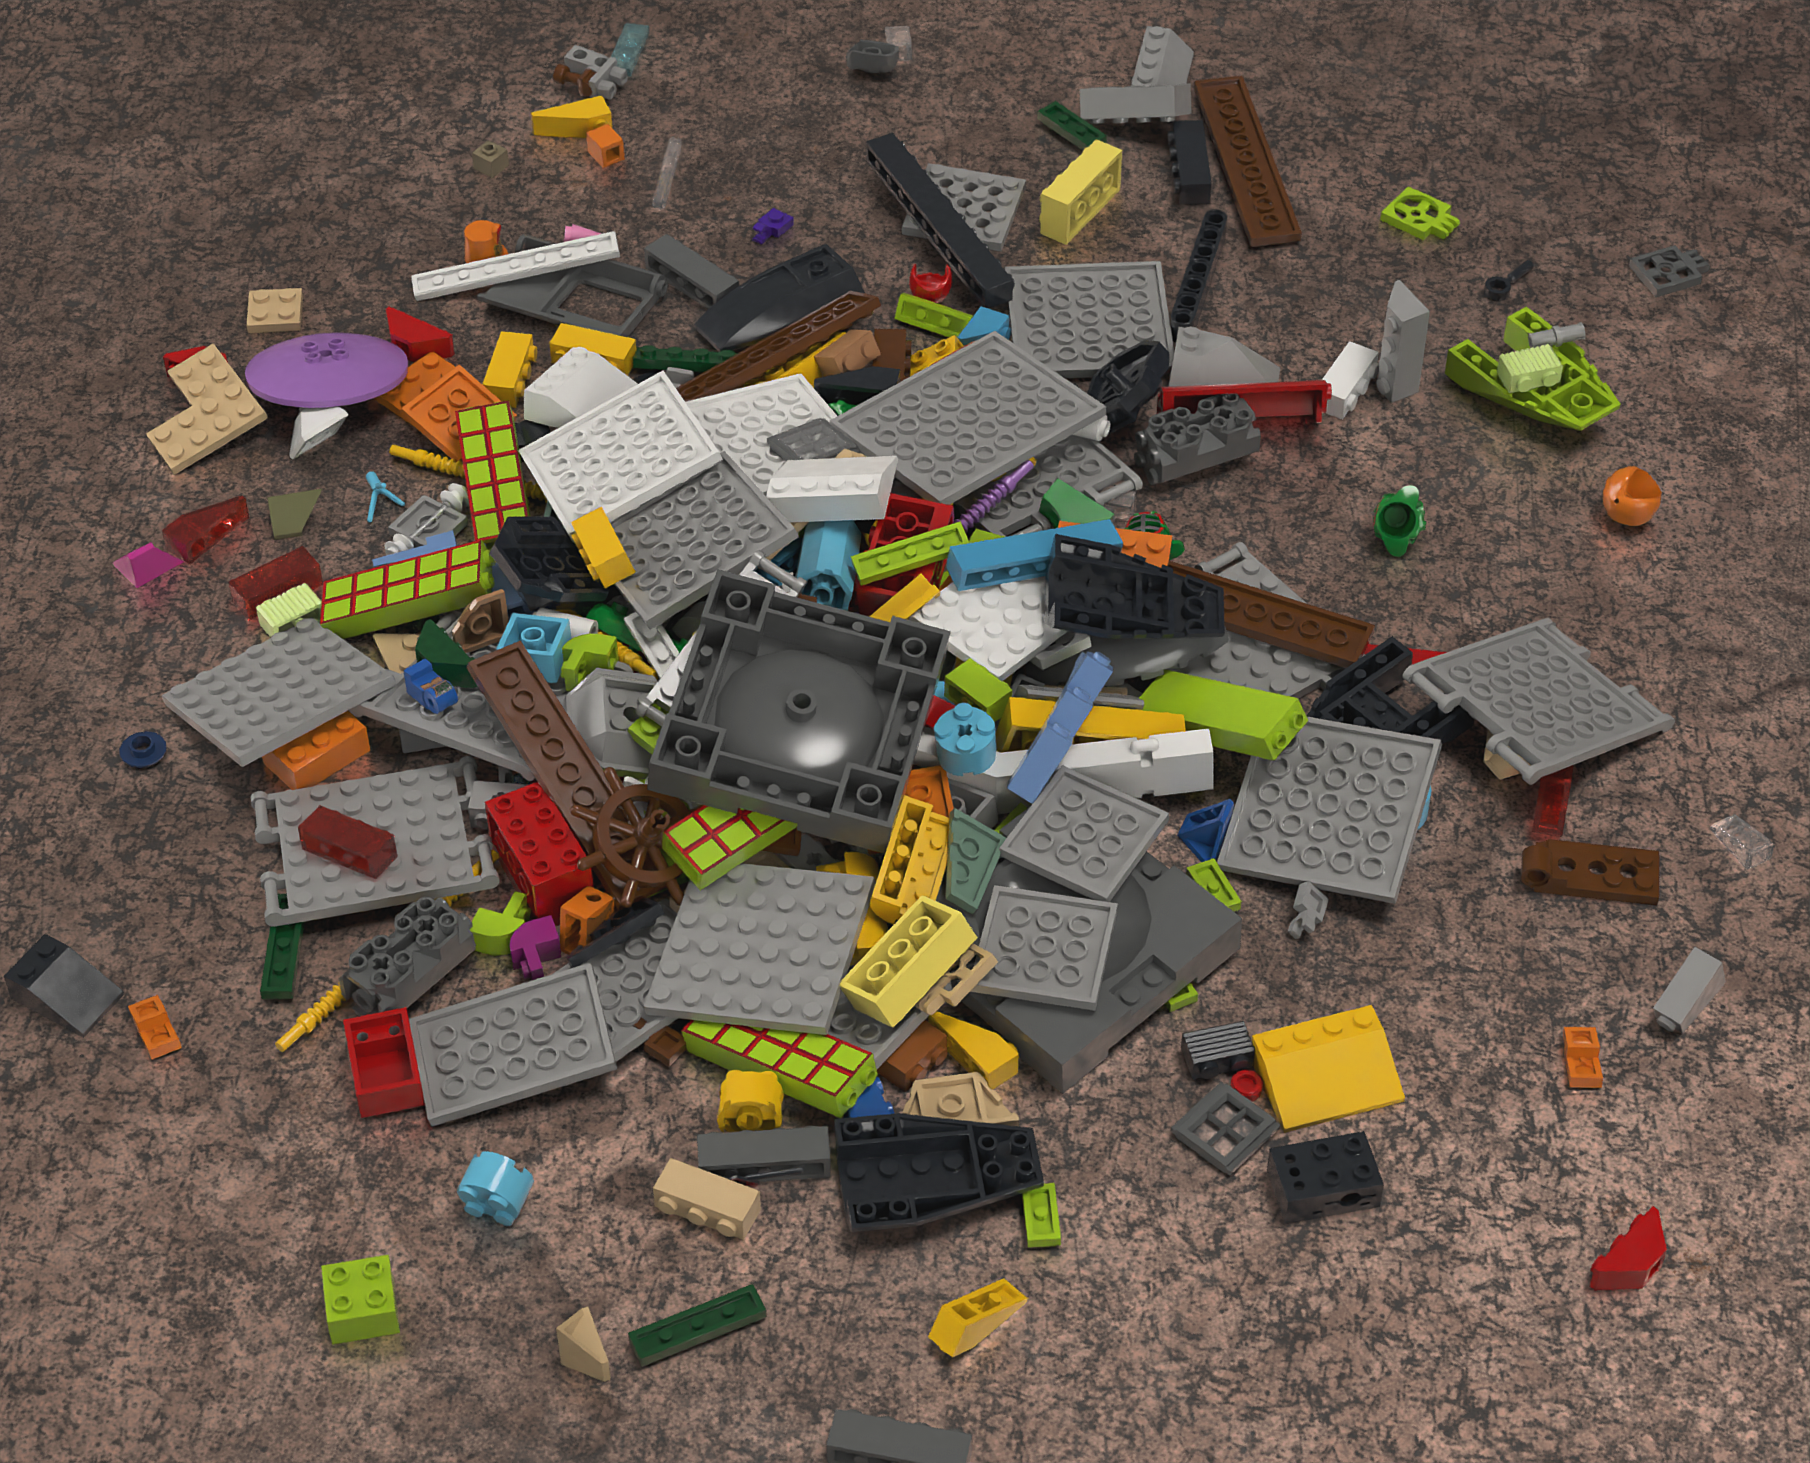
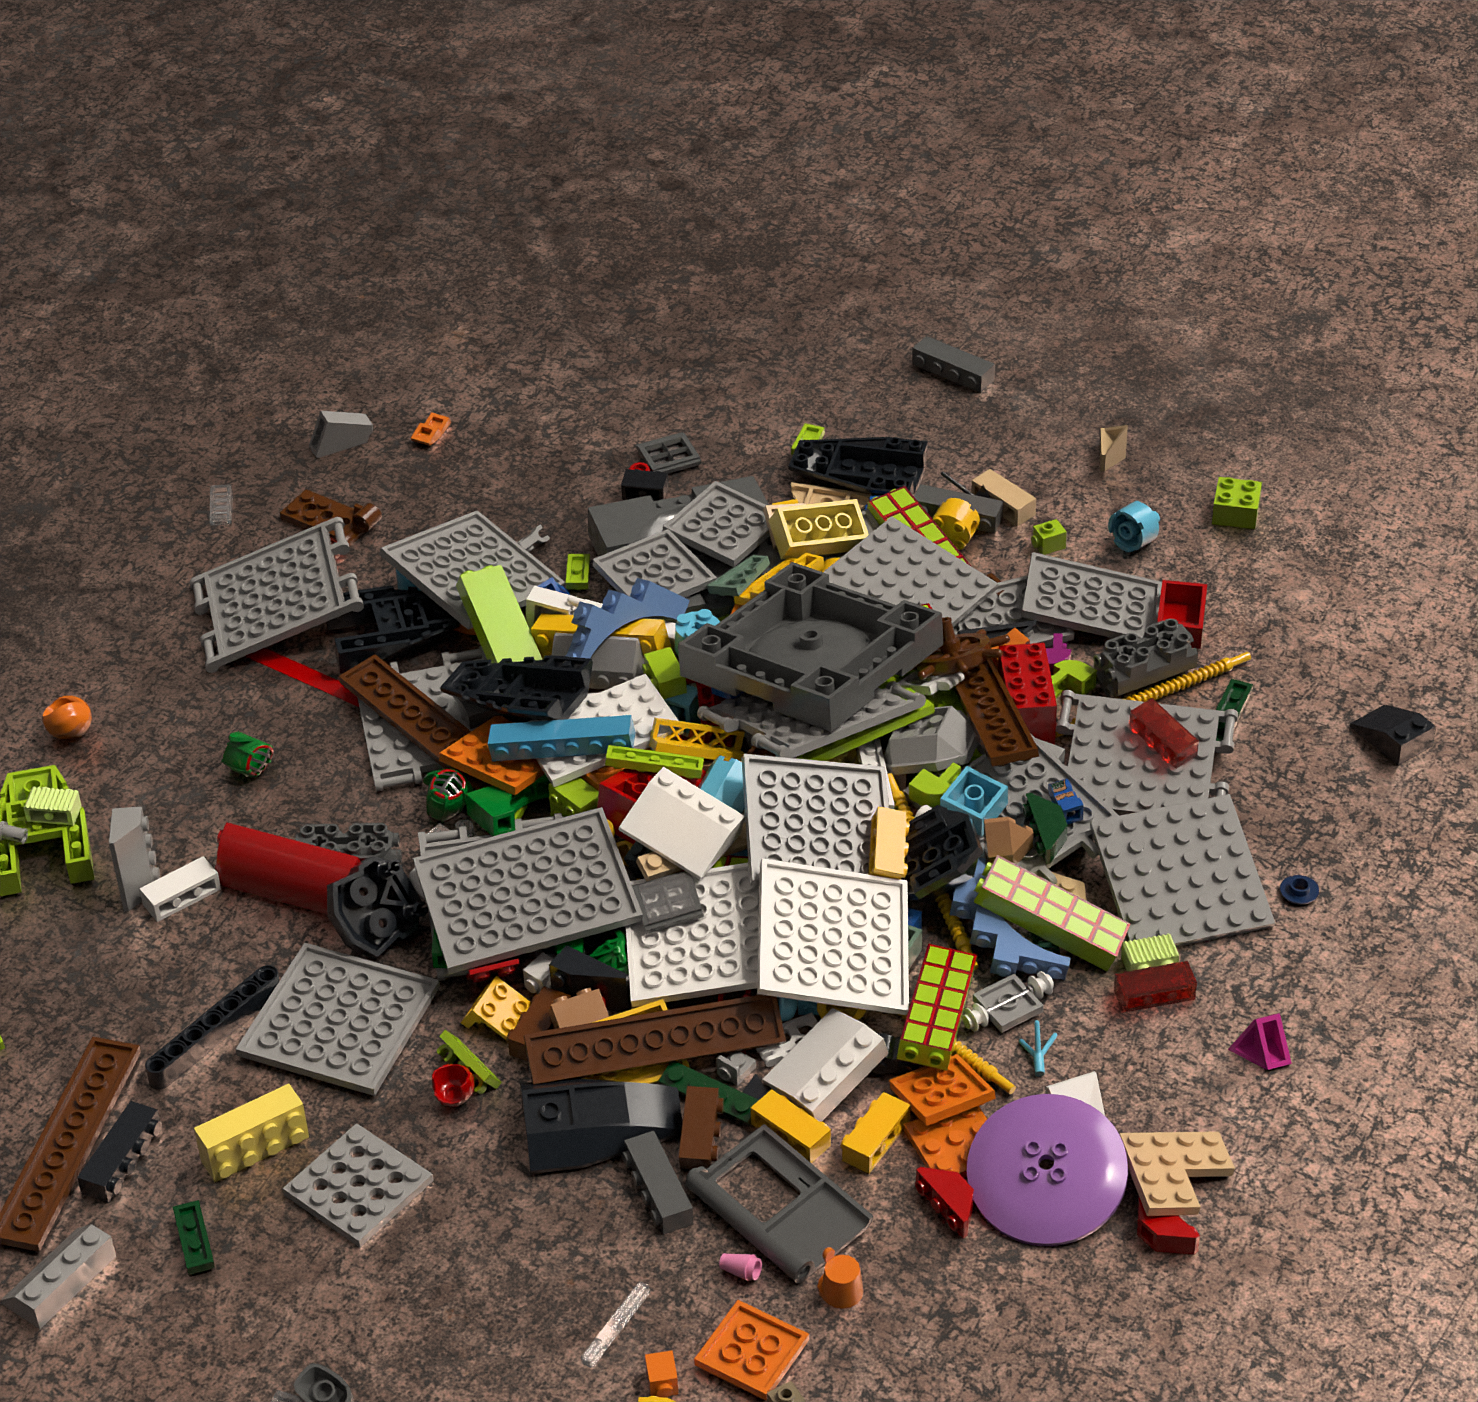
camera: 155 degrees left, 5 degrees down
orange slope [128,995,182,1060] -> none
clear red slope [162,495,250,565] -> none
tan plate [246,288,303,333] -> none
olive slope [267,488,323,540] -> none
white tile [411,231,620,301] -> none
dark green plate [628,1284,767,1367] -> none
dark purple plate [753,208,794,244] -> none
black brick [866,132,1015,309] -> none
yellow slope [928,1278,1028,1358] -> none
dark azure slope [957,306,1011,346] -> none
light grey wedge [1080,83,1191,124] -> none
light grey wedge [1169,326,1280,387] -> none
yellow slope [1252,1005,1405,1133] -> none
black piece [1267,1131,1384,1224] -> none
red slope [1589,1206,1667,1290] -> none
none -> reddish brown brick [679,1086,724,1170]
none -> orange plate [694,1300,809,1401]
none -> lime brick [1031,519,1067,555]

